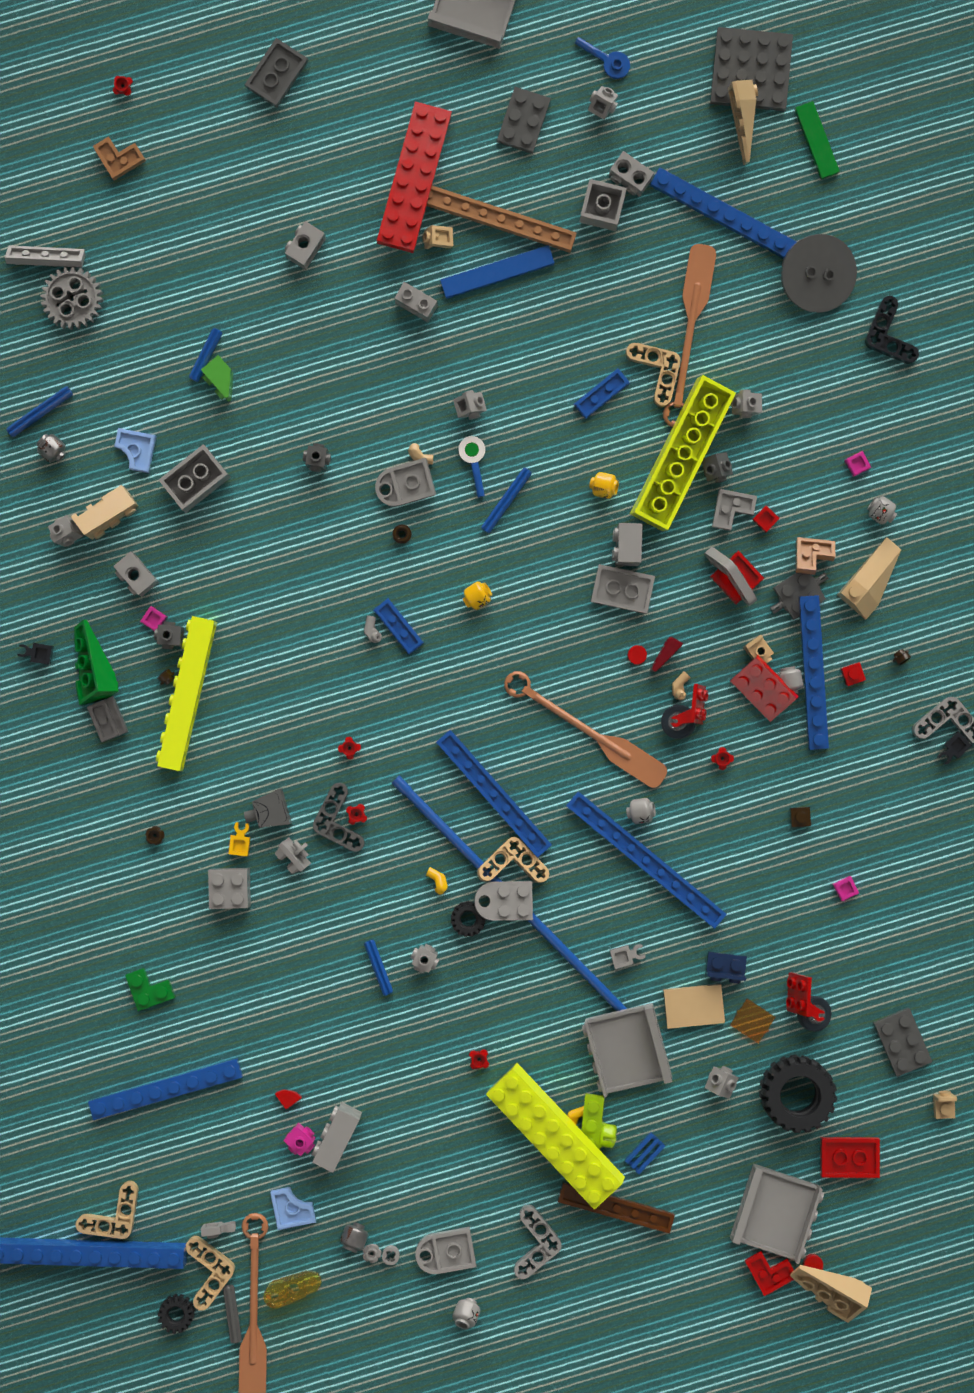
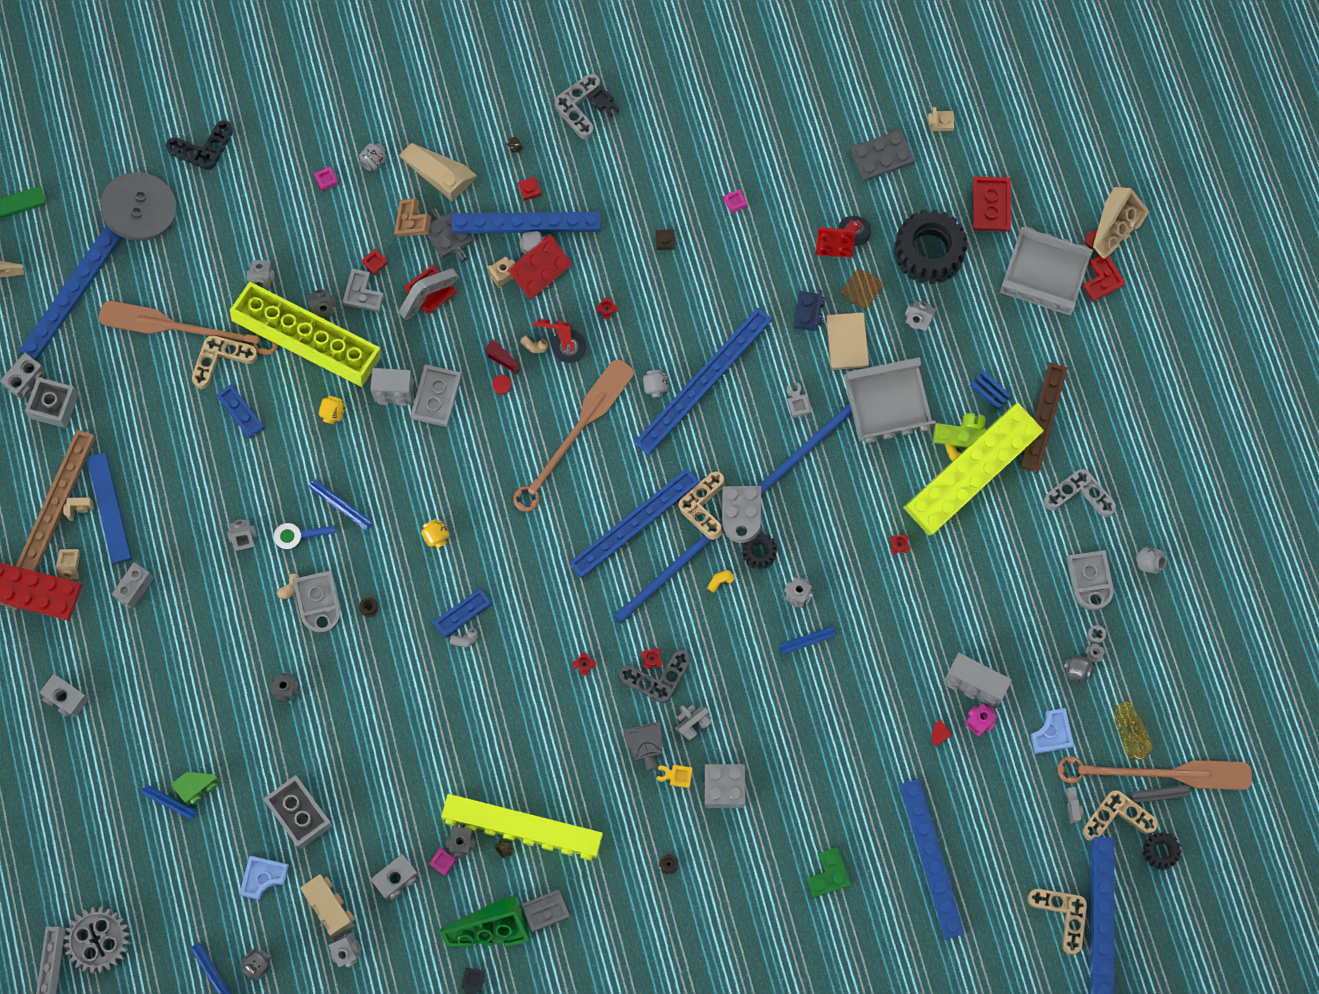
camera: 85 degrees left, 15 degrees down
none -> tan bracket [63,498,94,521]

